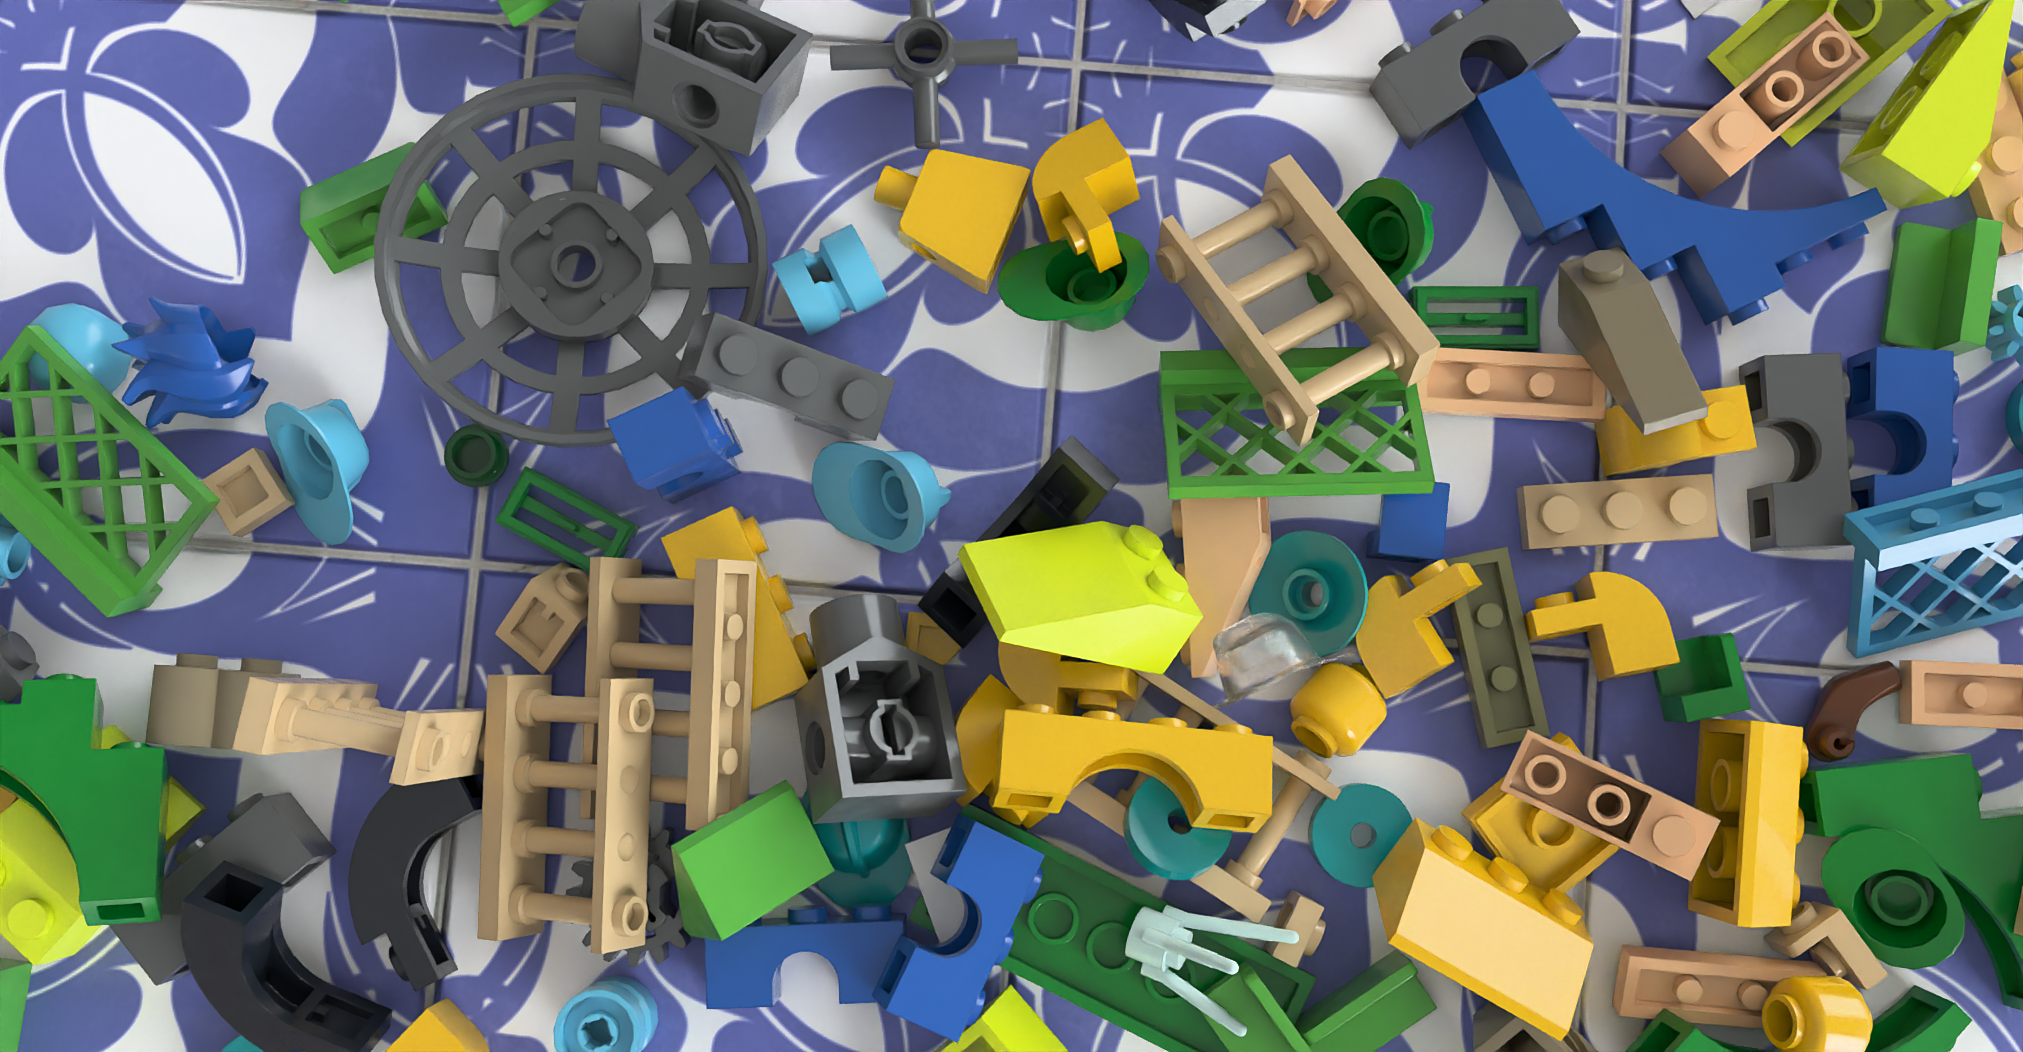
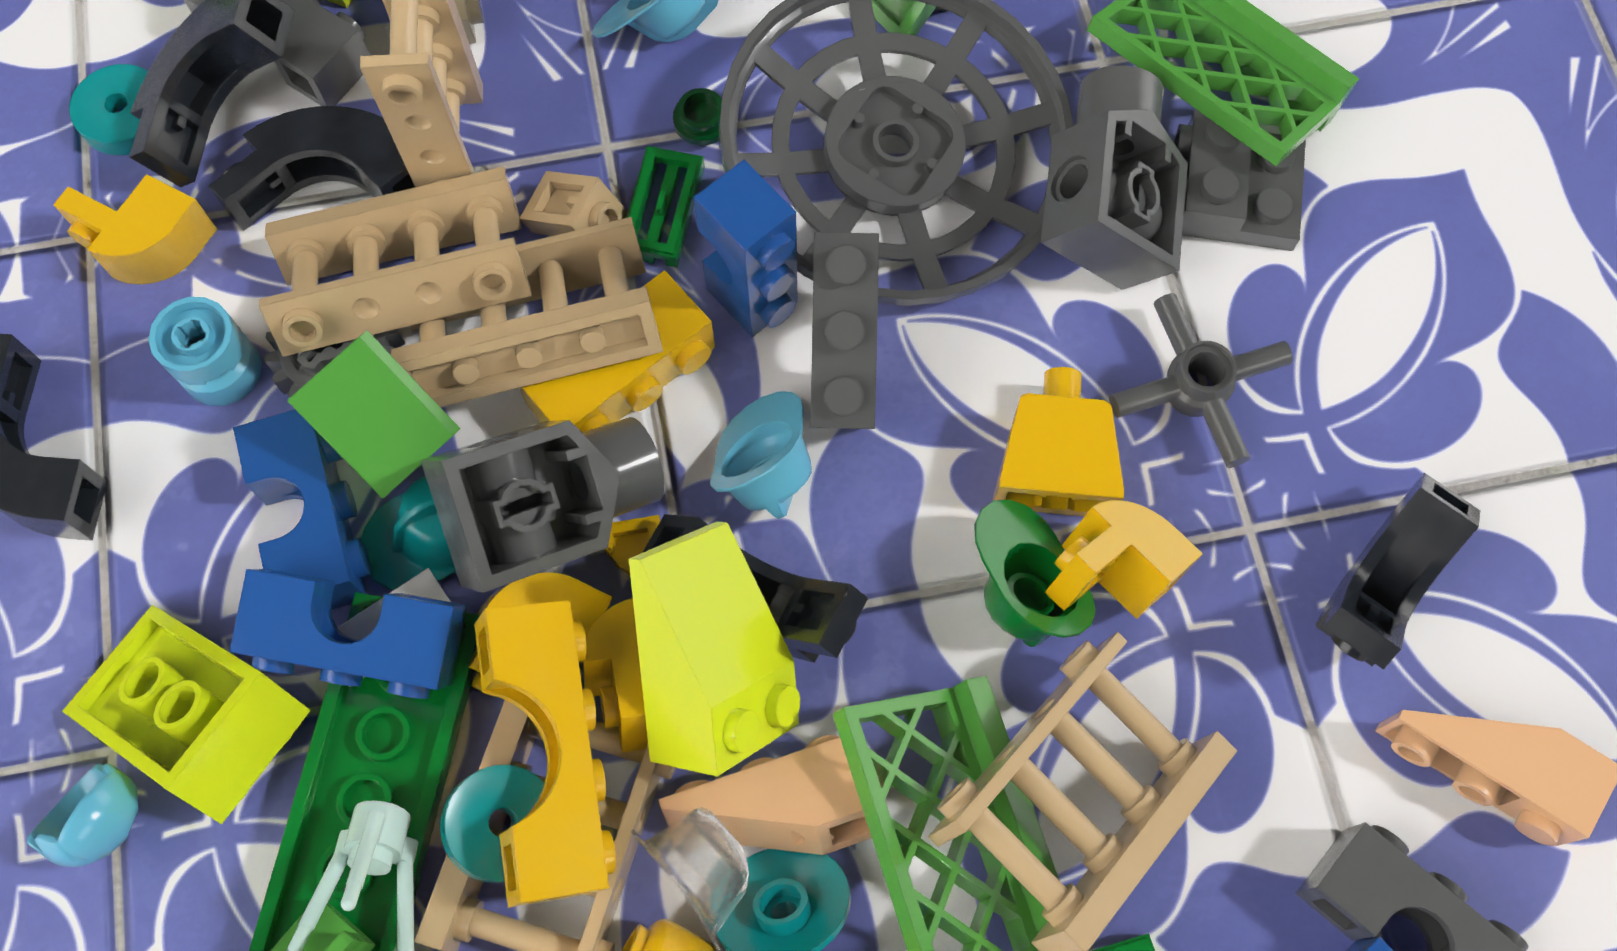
camera: 75 degrees right, 15 degrees down
medium azure wheel [772,224,888,337] -> none
green piece [1306,177,1435,304] -> none

